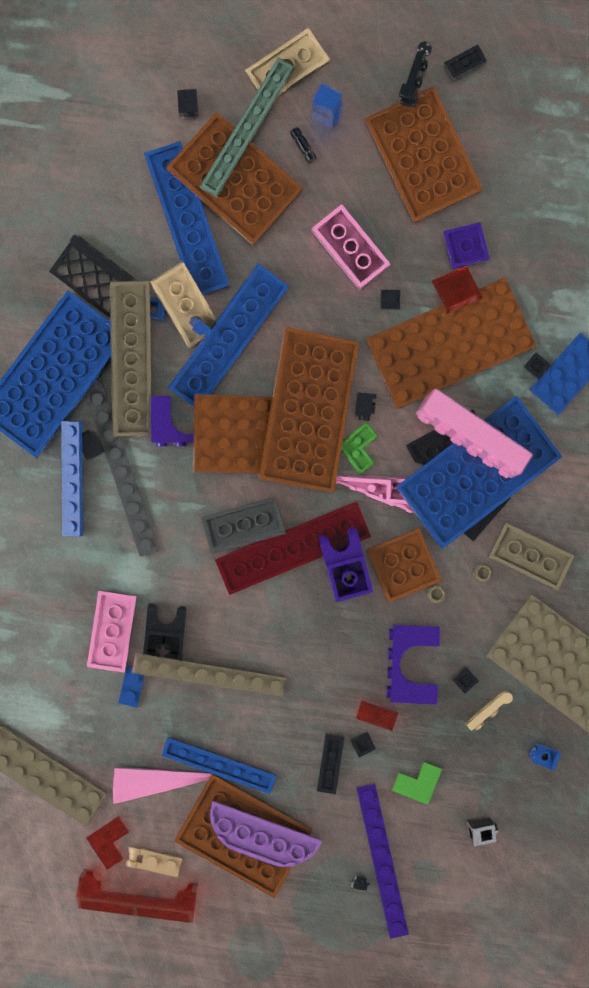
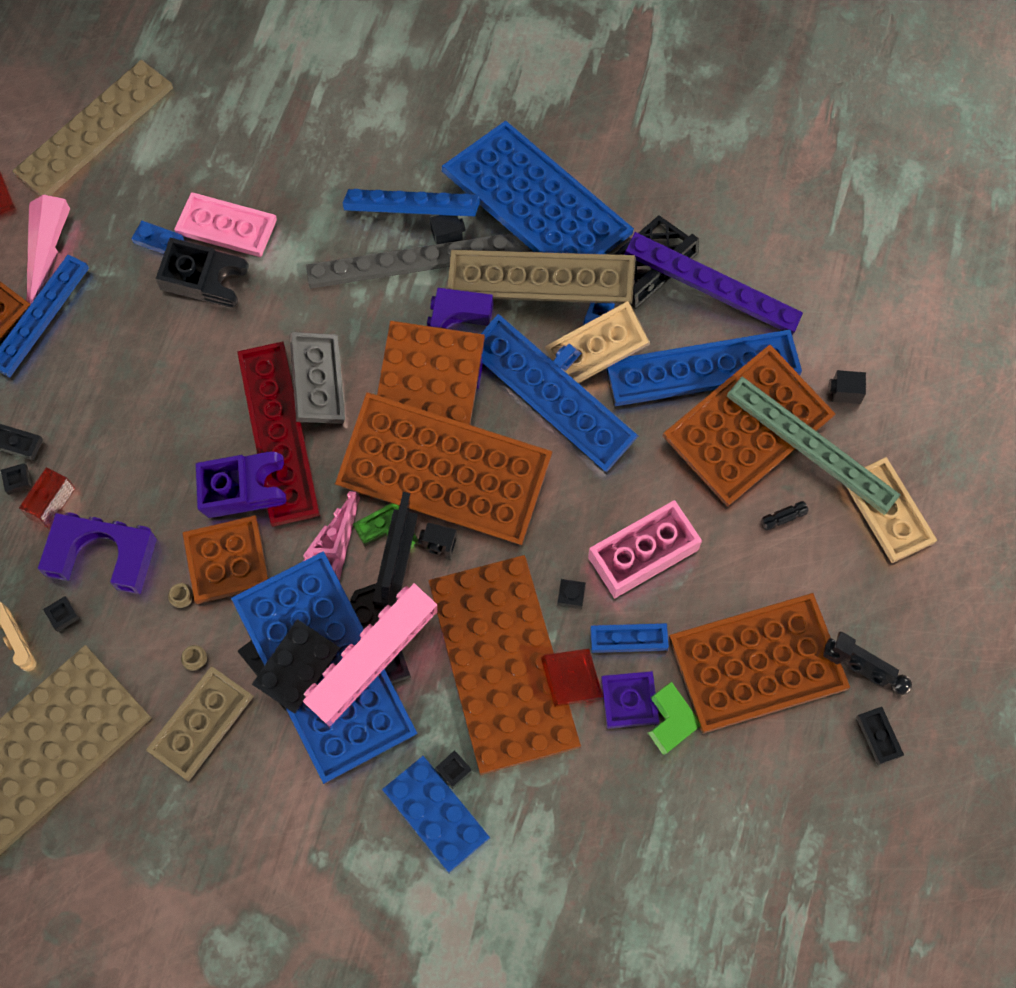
camera: 100 degrees right, 20 degrees down
dark tan plate [132,653,286,697] -> none
blue brick [312,83,344,128] -> none
none -> black plate [252,619,341,714]
none -> black fence [373,491,418,607]
none -> blue plate [590,623,669,653]
none -> dark purple plate [624,232,803,335]
none -> bright green tile [648,682,700,755]

